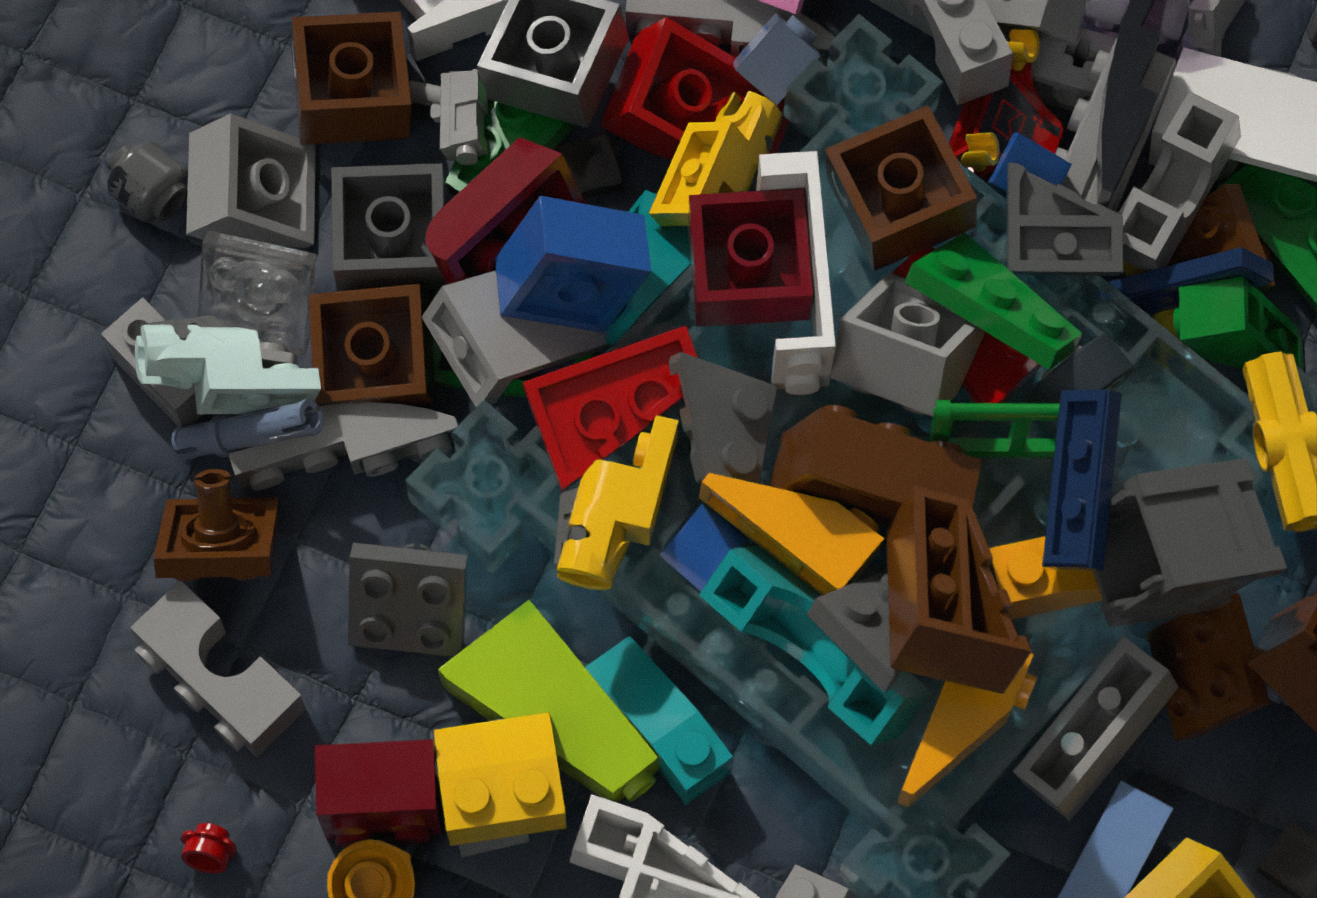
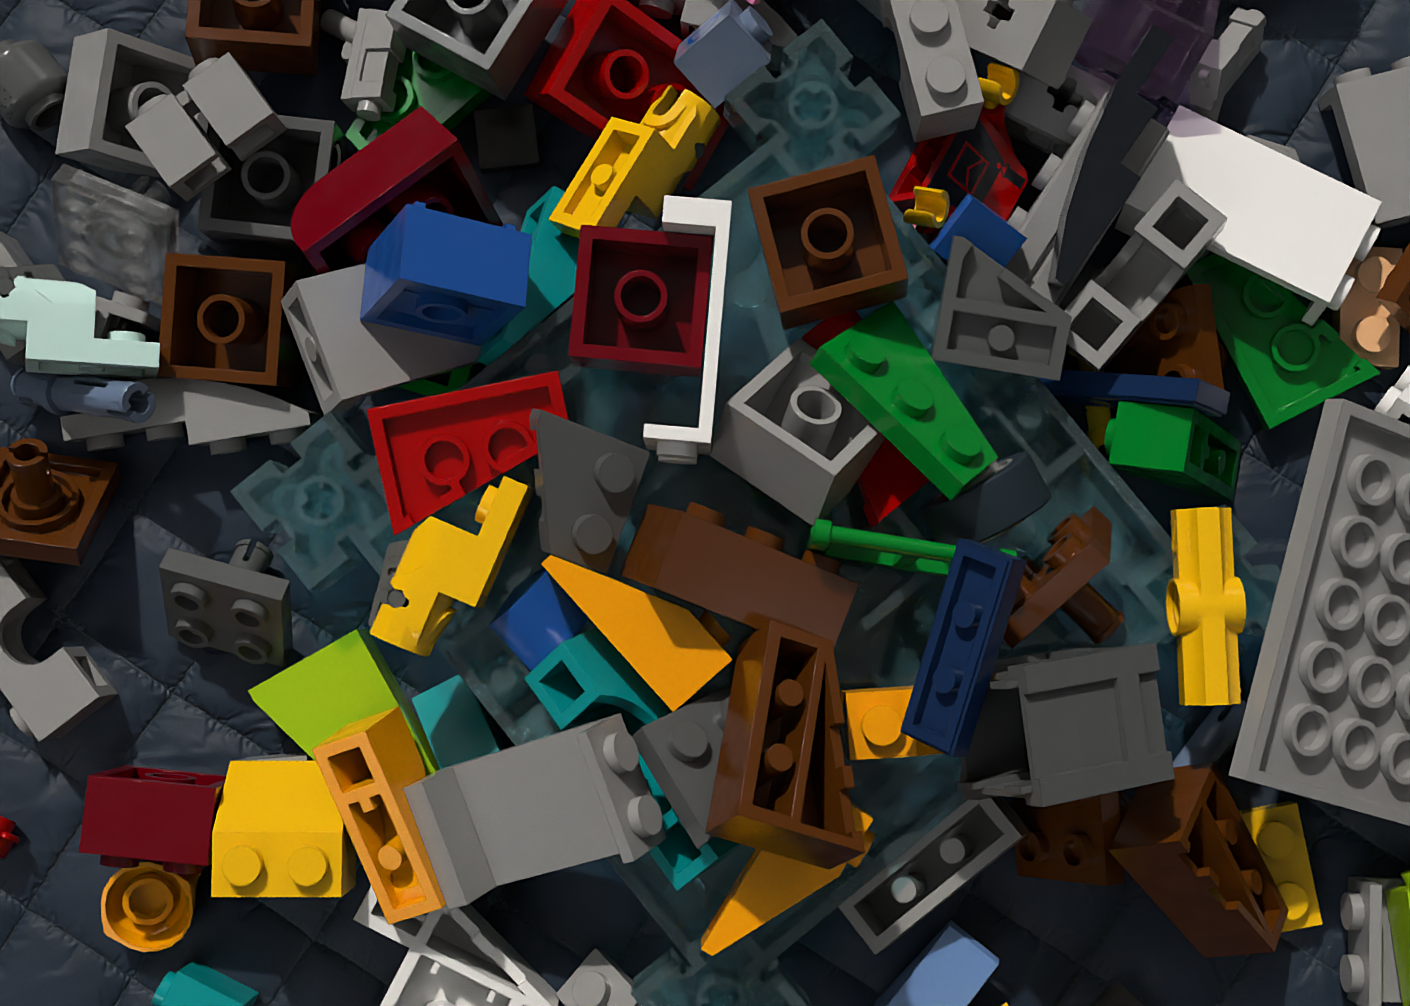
camera: 10 degrees right, 15 degrees up
none -> light grey piece [125,52,287,201]
none -> light orange slope [312,706,446,925]
none -> light grey panel [403,713,667,910]
none -> reddish brown plate [1003,506,1124,649]

